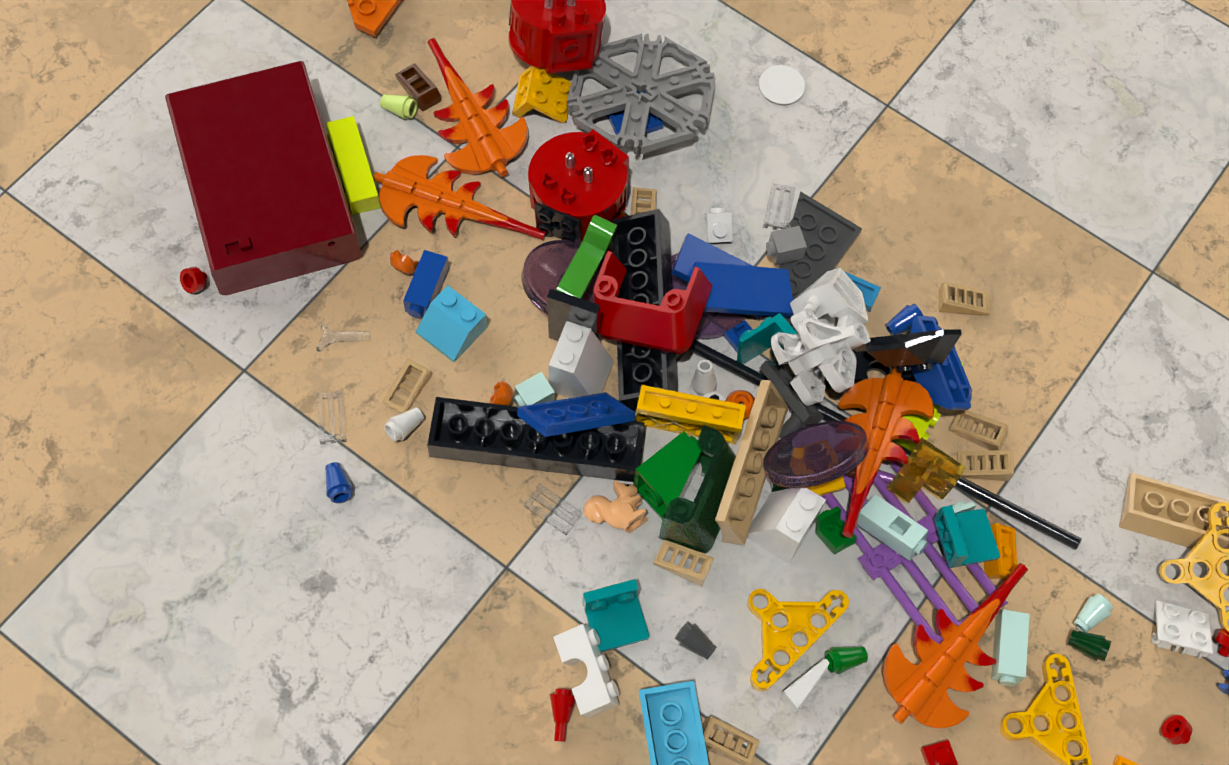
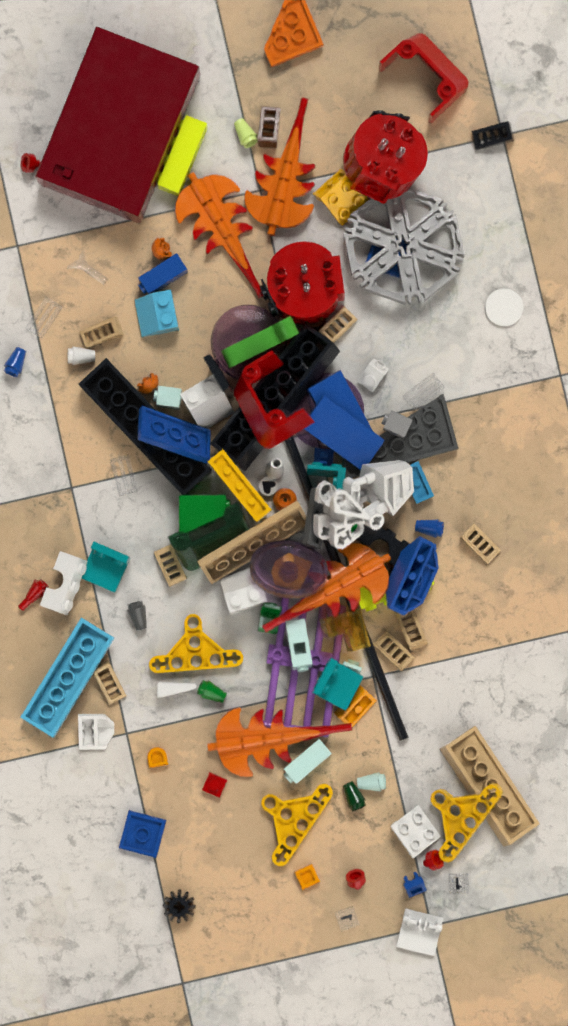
camera: 50 degrees right, 20 degrees up
light nougat animal [583,481,648,533] -> none
black wedge [866,329,962,372] -> none

